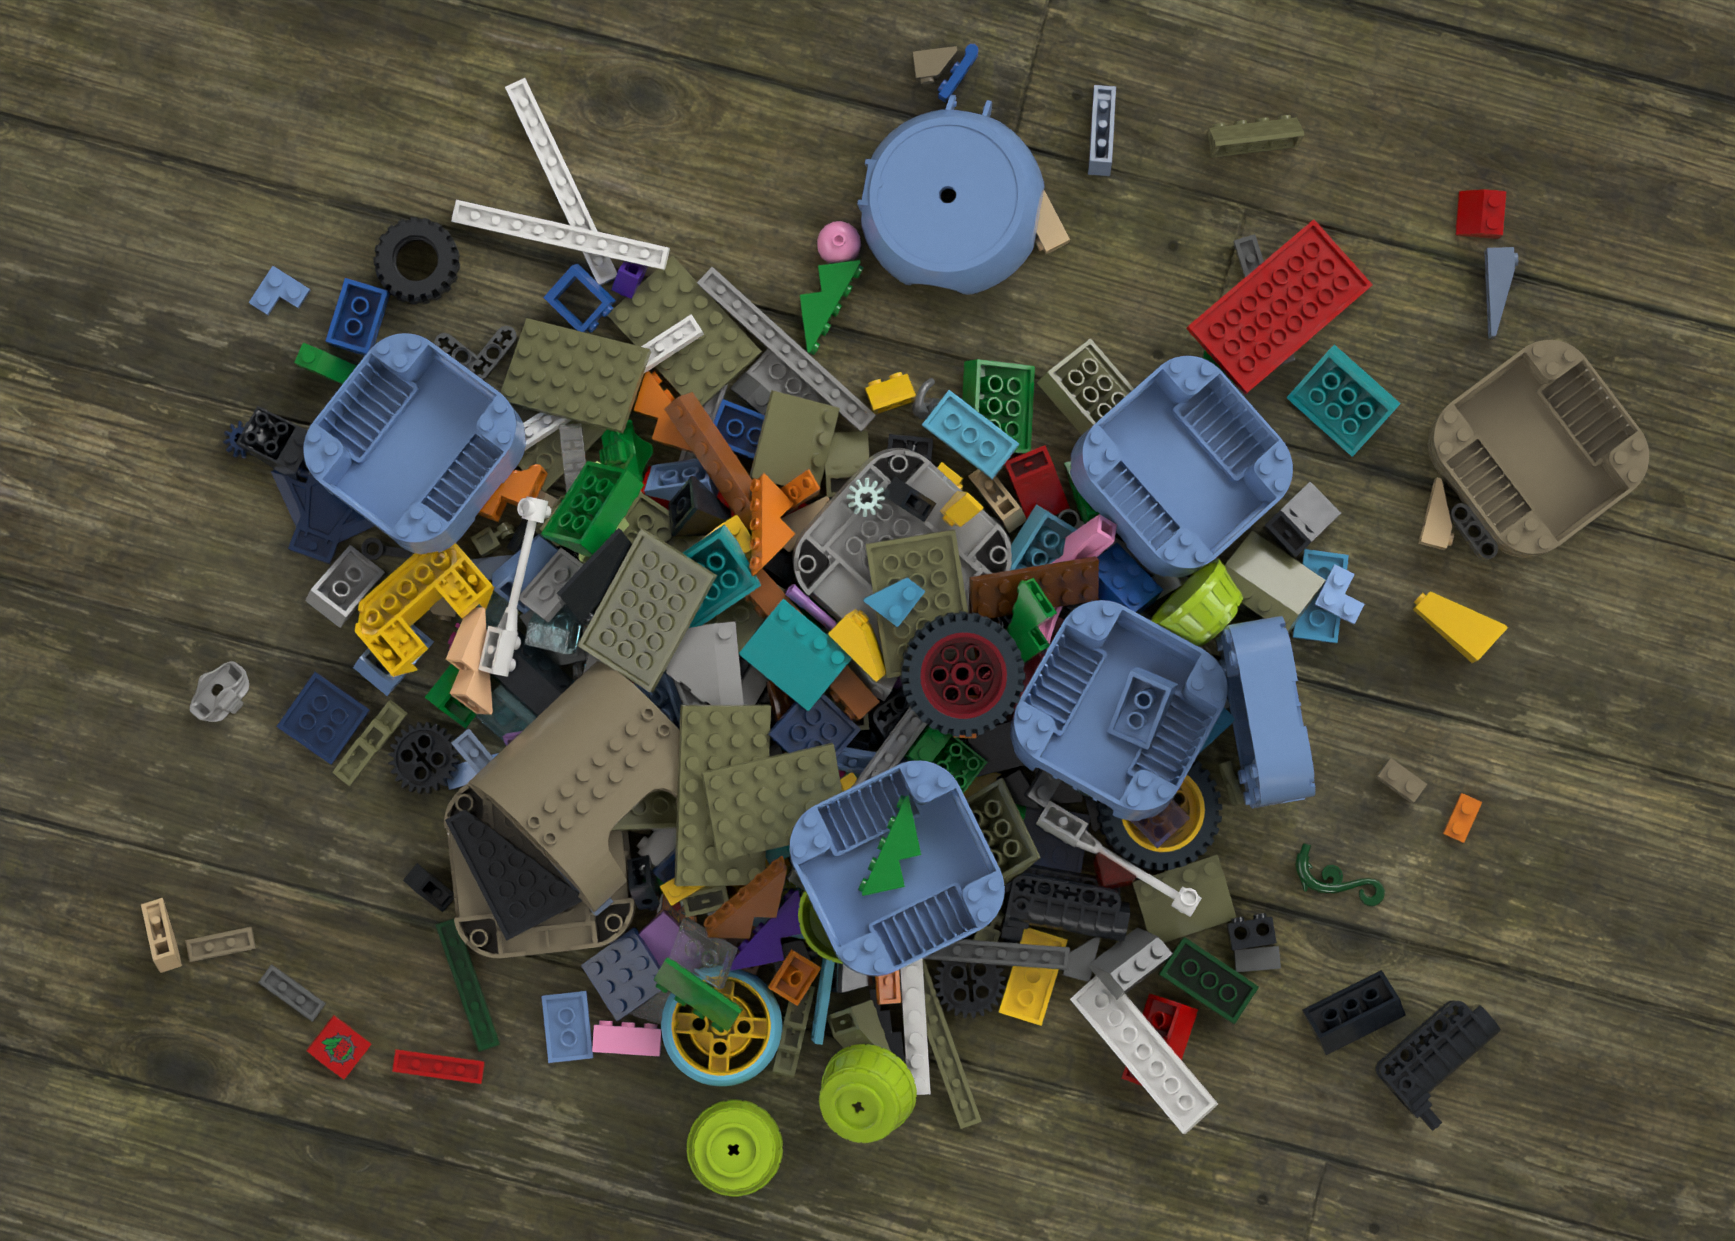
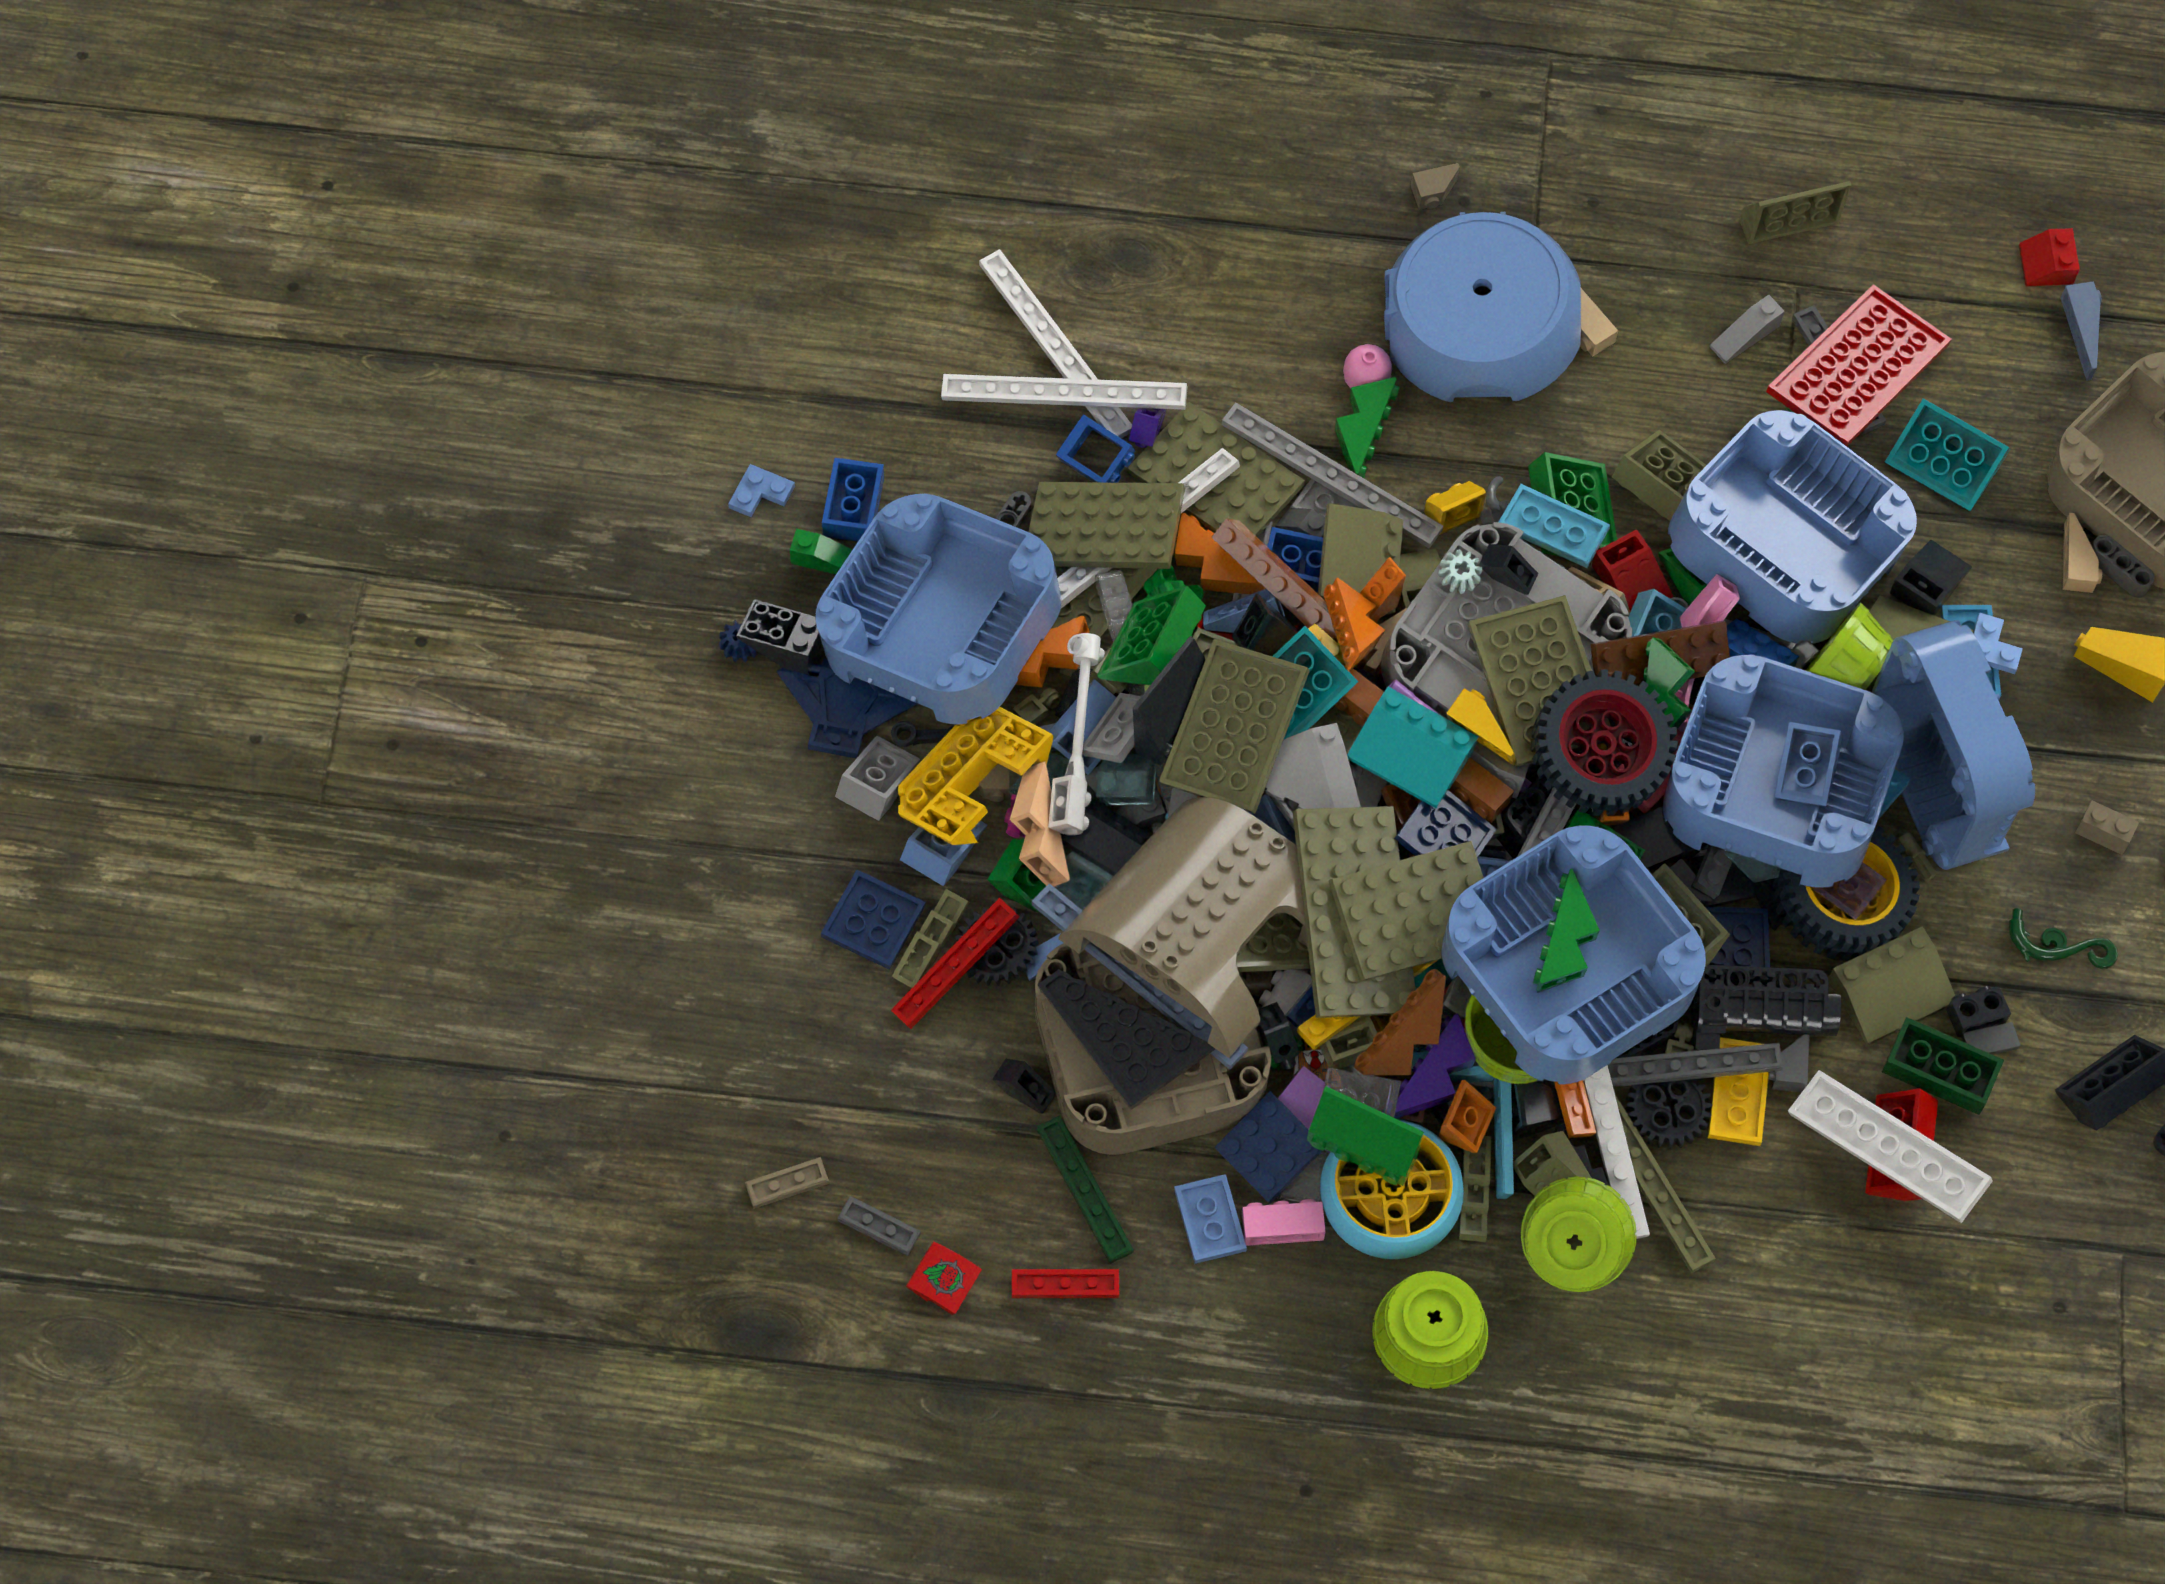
camera: 10 degrees left, 20 degrees down
tan slope [141,898,182,973] -> none
light grey piece [190,661,249,722] -> none
black tyre [373,217,460,305] -> none
dark azure wing [863,577,925,627] -> none
blue plate [938,44,978,103] -> none
yellow slope [940,491,984,527] -> none
white bar [1036,801,1202,917] -> none
sand blue slope [1088,85,1116,176] -> none
dark grey slope [1088,927,1172,1000] -> none
clear red slope [1092,852,1136,888] -> none
none -> red plate [891,898,1019,1029]
none -> light grey slope [1710,295,1785,364]

